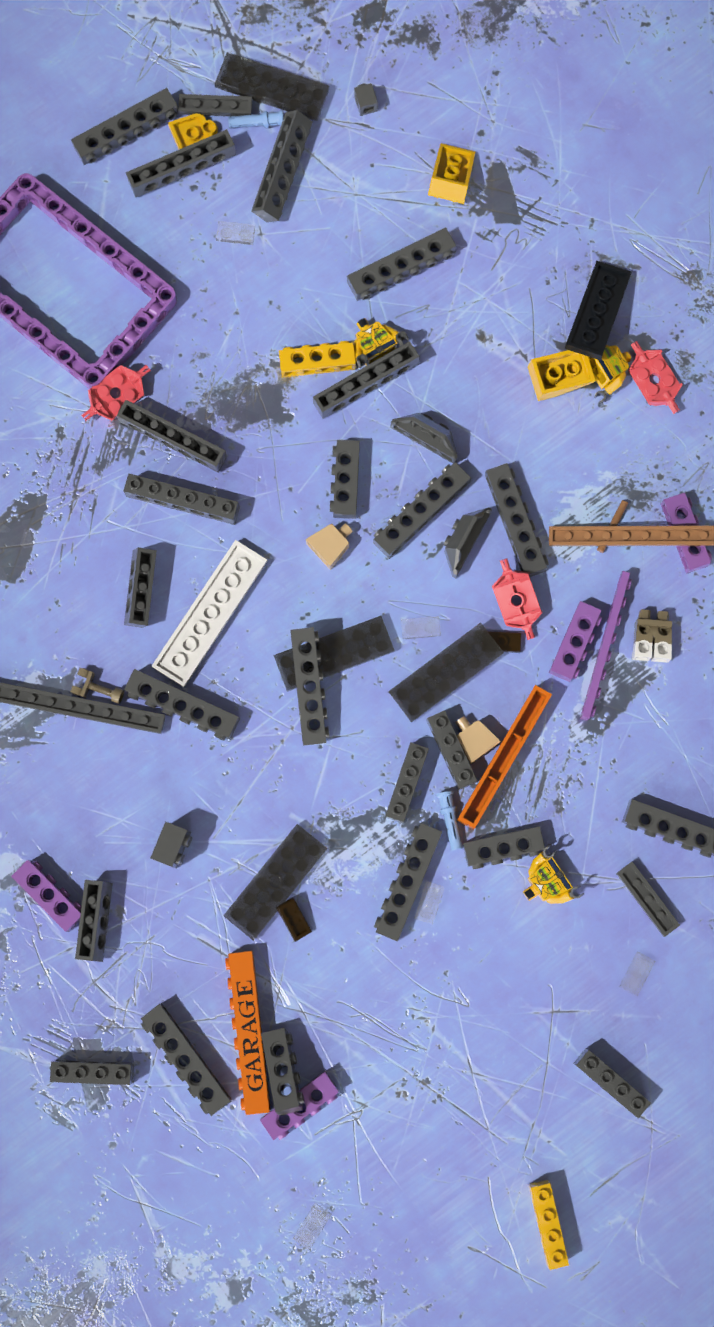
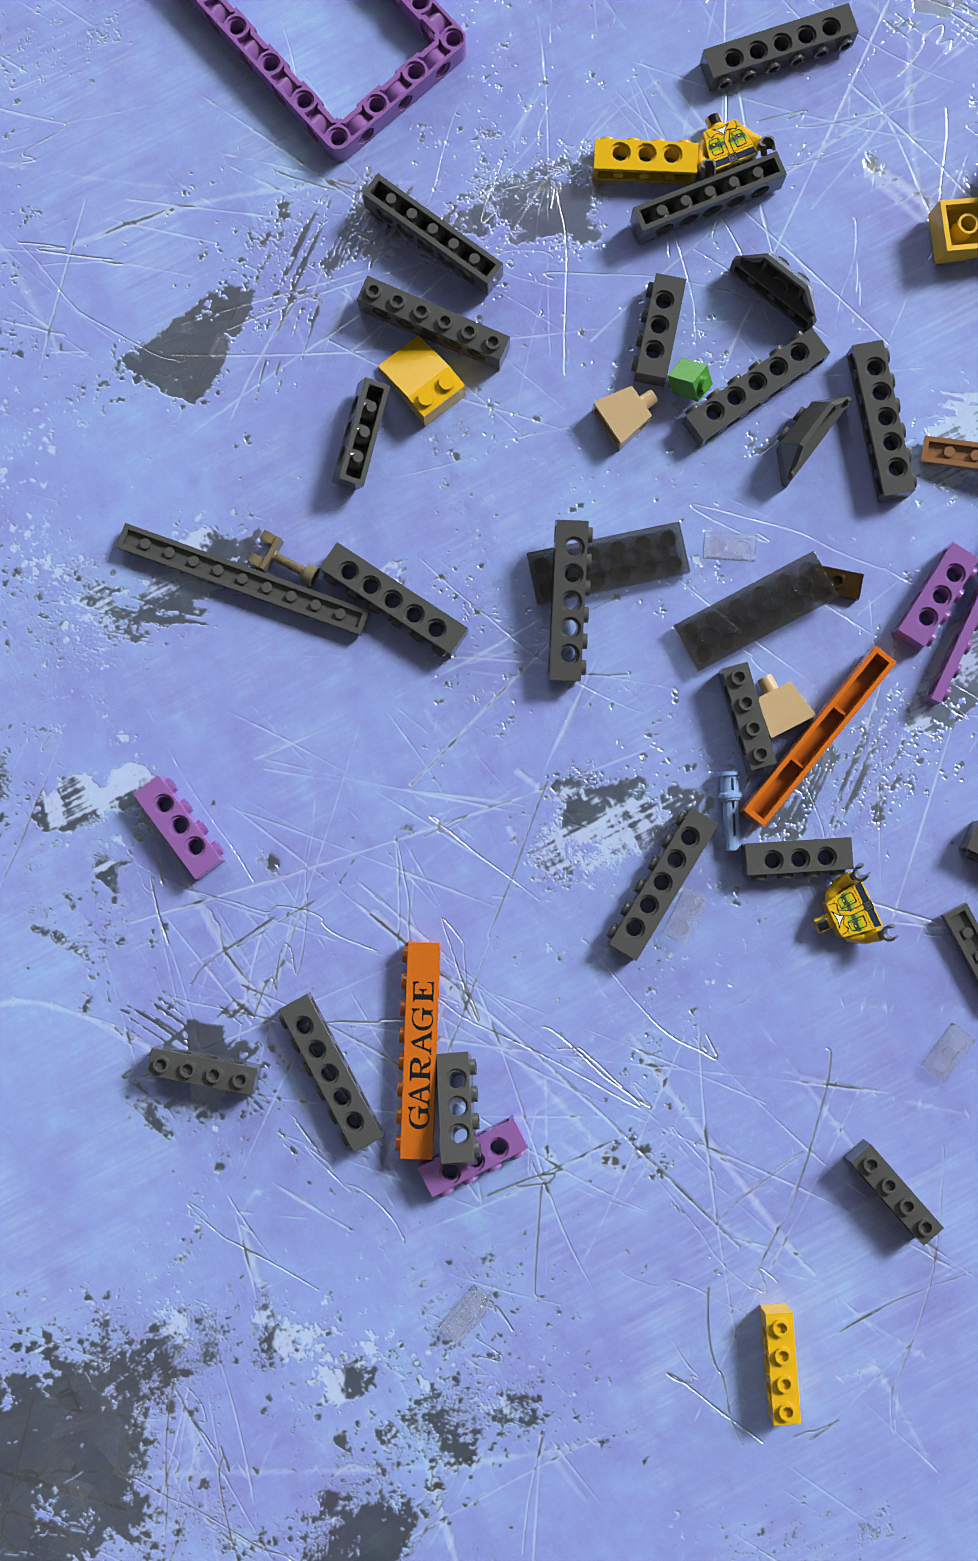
camera: 10 degrees right, 5 degrees up
dark grey brick [75,880,113,962] -> none
coral plate [81,365,151,421] -> none
dark grey brick [150,821,192,868] -> none
white plate [152,540,268,687] -> none
clear smoke plate [223,824,328,941] -> none
dark brown plate [276,897,312,942] -> none
dark grey brick [385,742,429,824] -> none
coral plate [492,558,543,640] -> none
none -> yellow slope [378,335,466,427]
none -> bright green brick [667,358,713,402]

